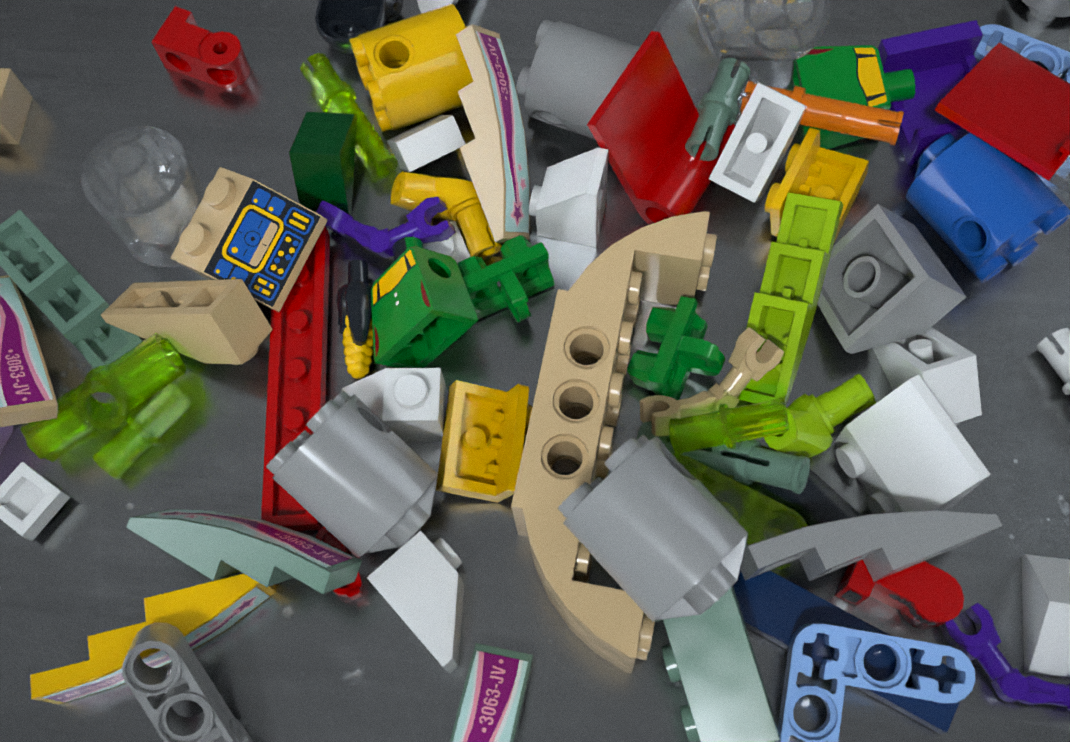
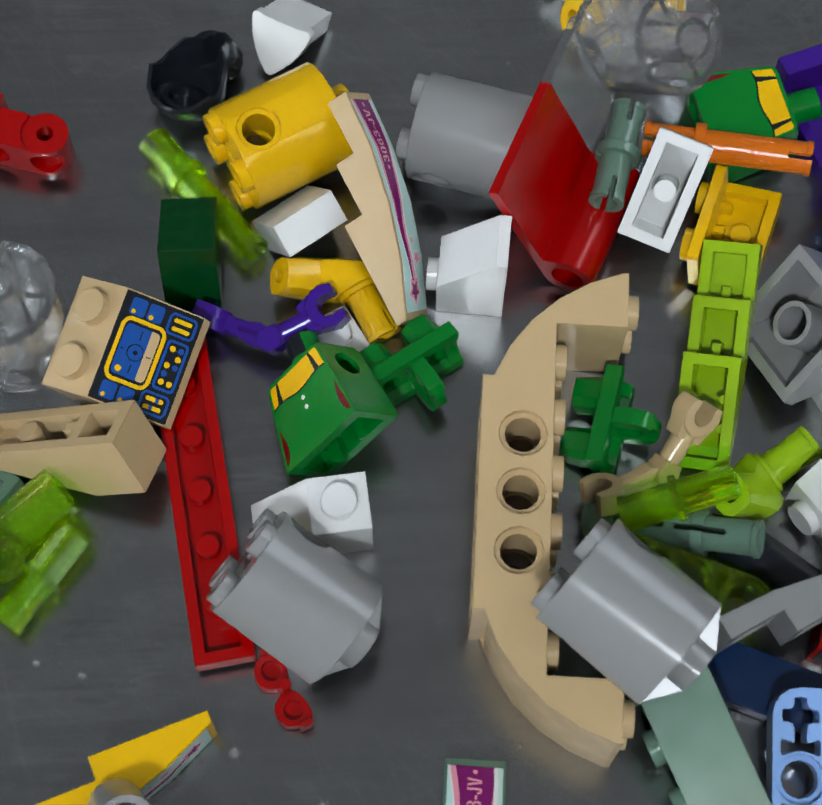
camera: 15 degrees left, 0 degrees up
sand green slope [126,509,362,594] -> none
black piece [336,260,373,379] -> none
white slope [367,530,464,674] -> none
yellow bracket [436,380,532,503] -> none

